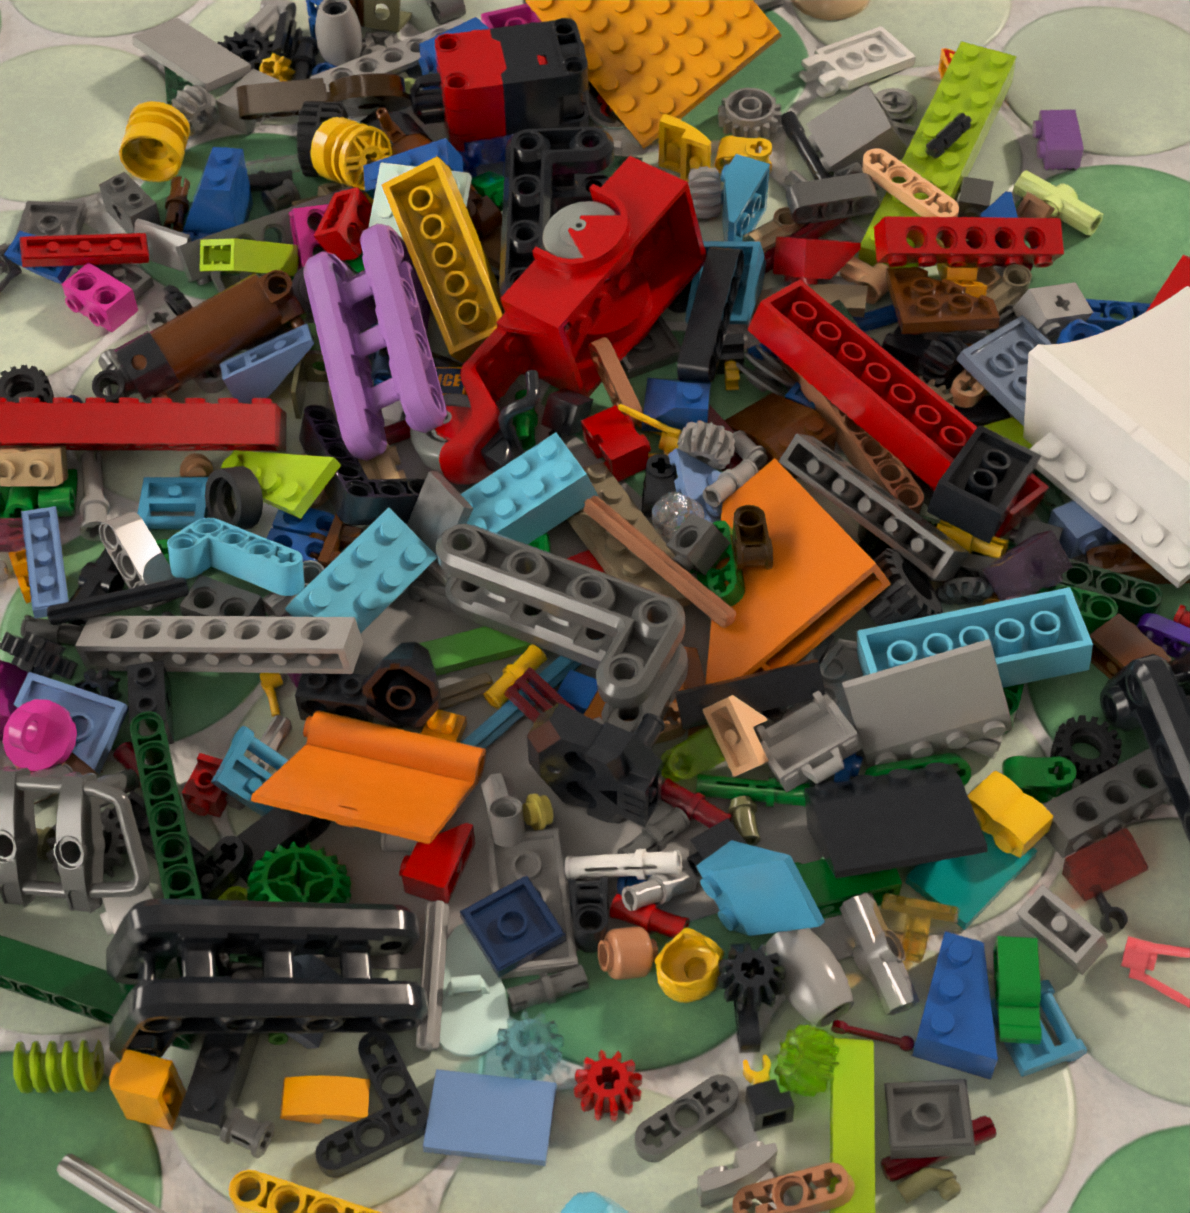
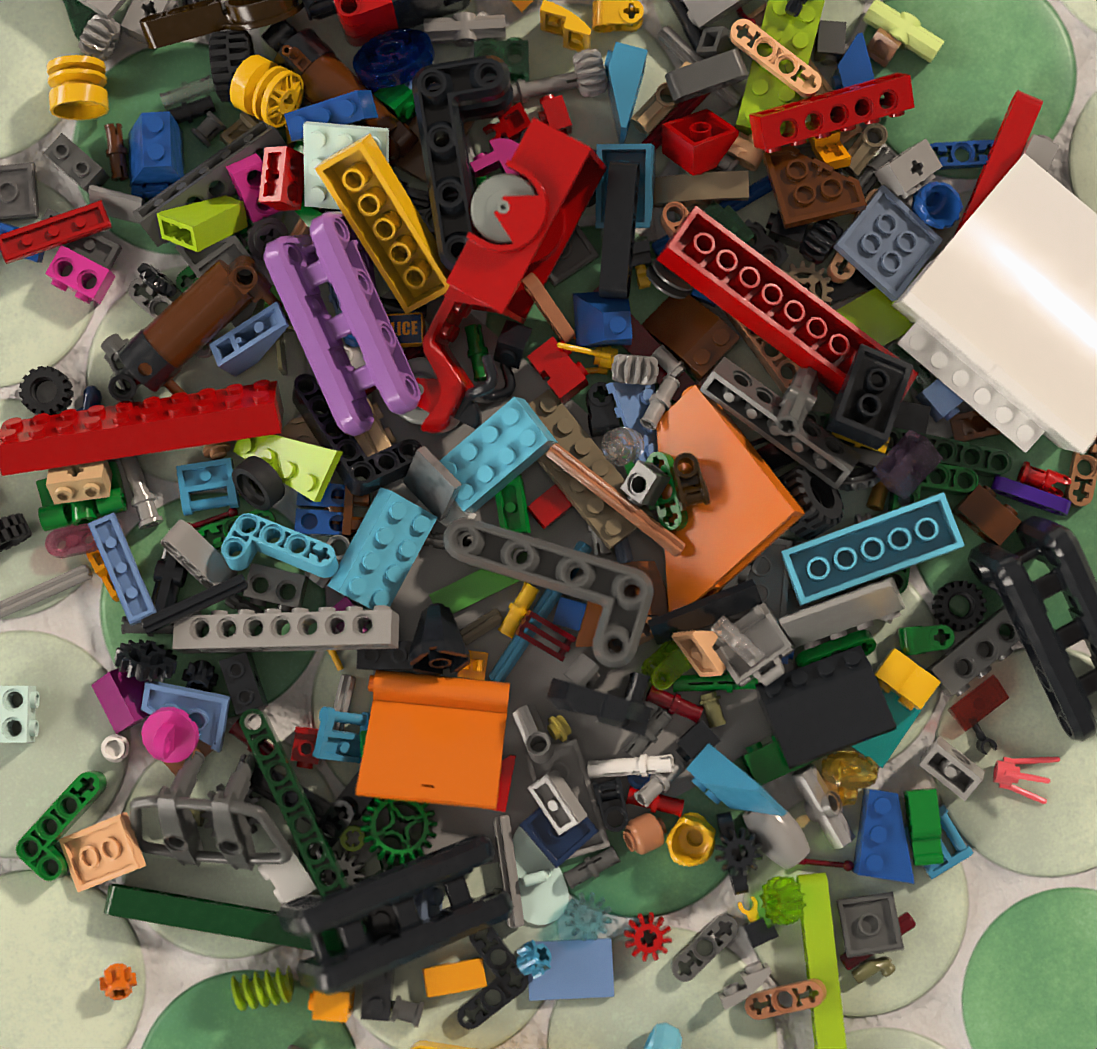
camera: 10 degrees left, 30 degrees up
none -> dark azure gear [516,940,551,979]
none -> light grey slope [527,769,587,835]
none -> clear slope [711,615,765,667]
none -> dark grey piece [775,367,820,436]

